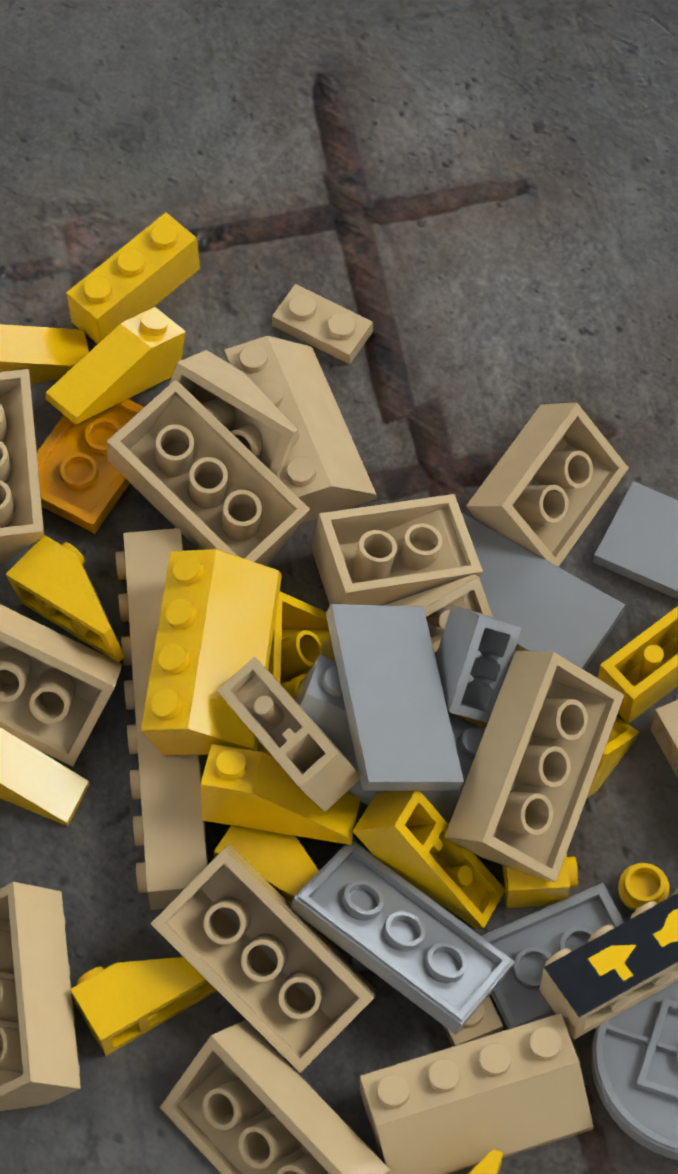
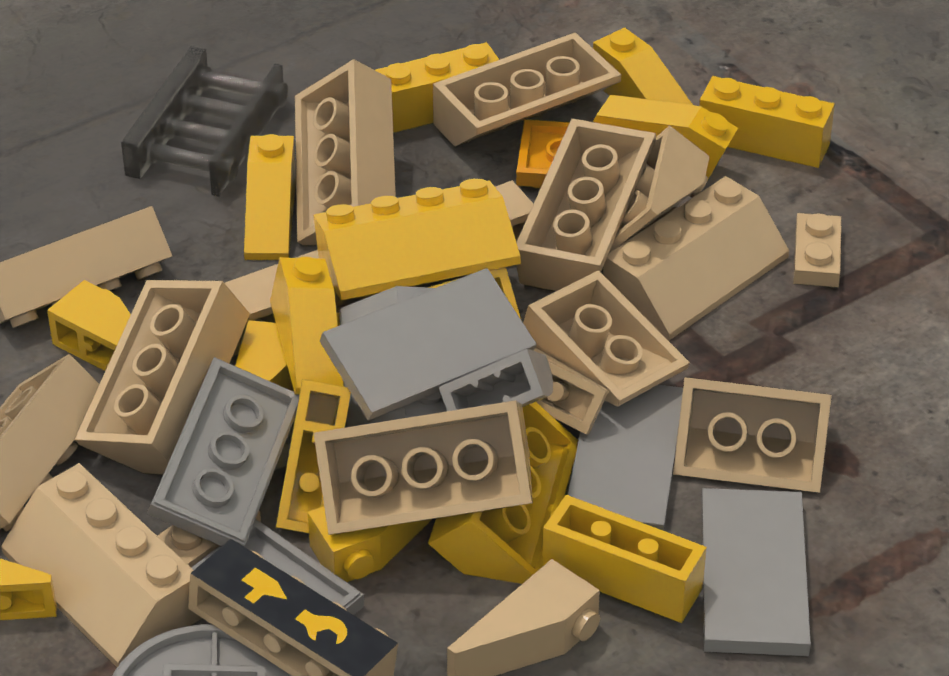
camera: 65 degrees right, 20 degrees down
yellow slope [5,535,125,663] -> none
tan slope [217,656,360,812] -> none
yellow plate [618,863,669,911] -> none

